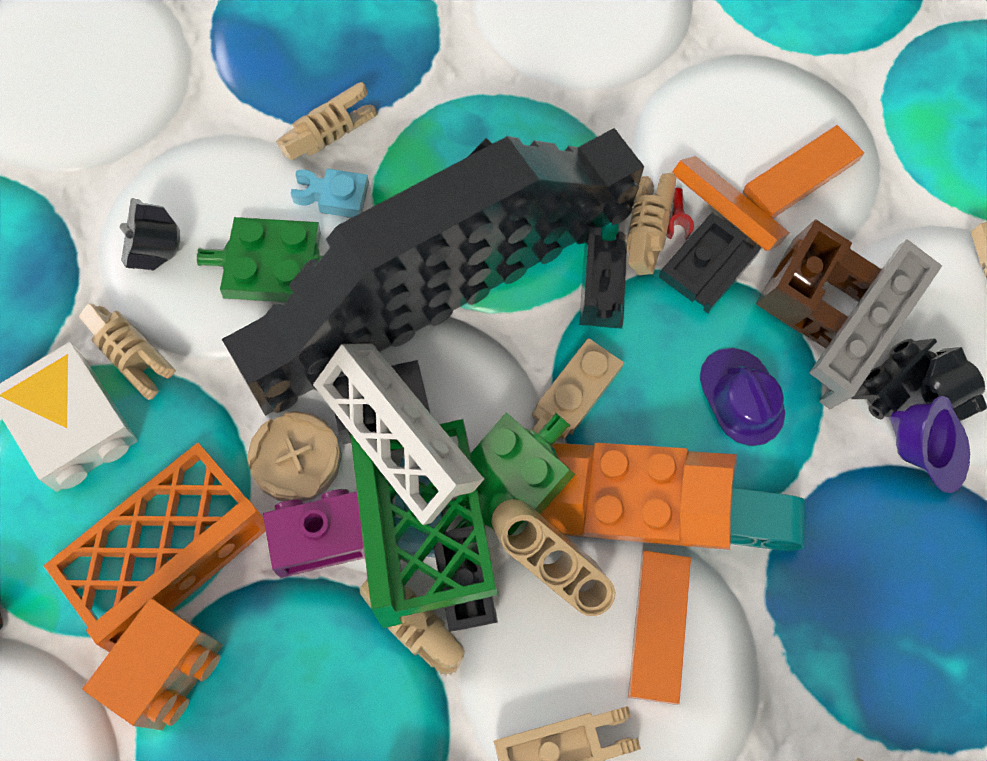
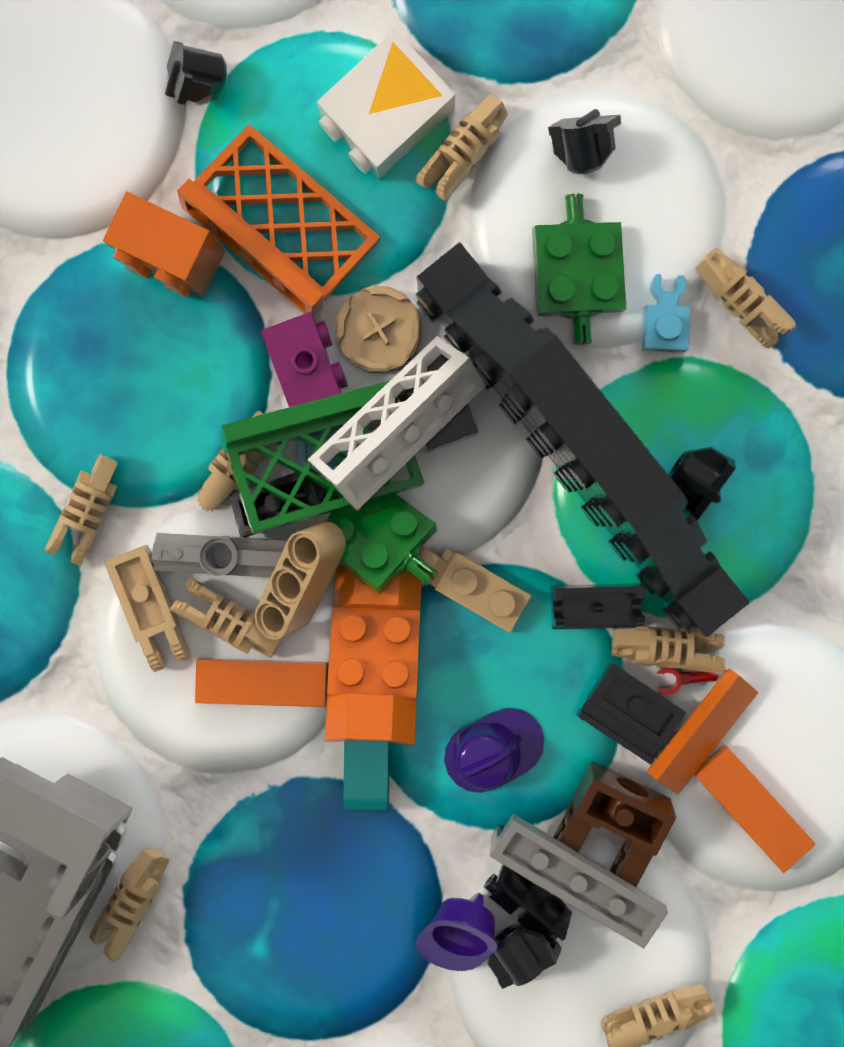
camera: 90 degrees right, 20 degrees up
none -> light grey piece [152,533,287,577]
none -> tan hinge [170,577,281,658]

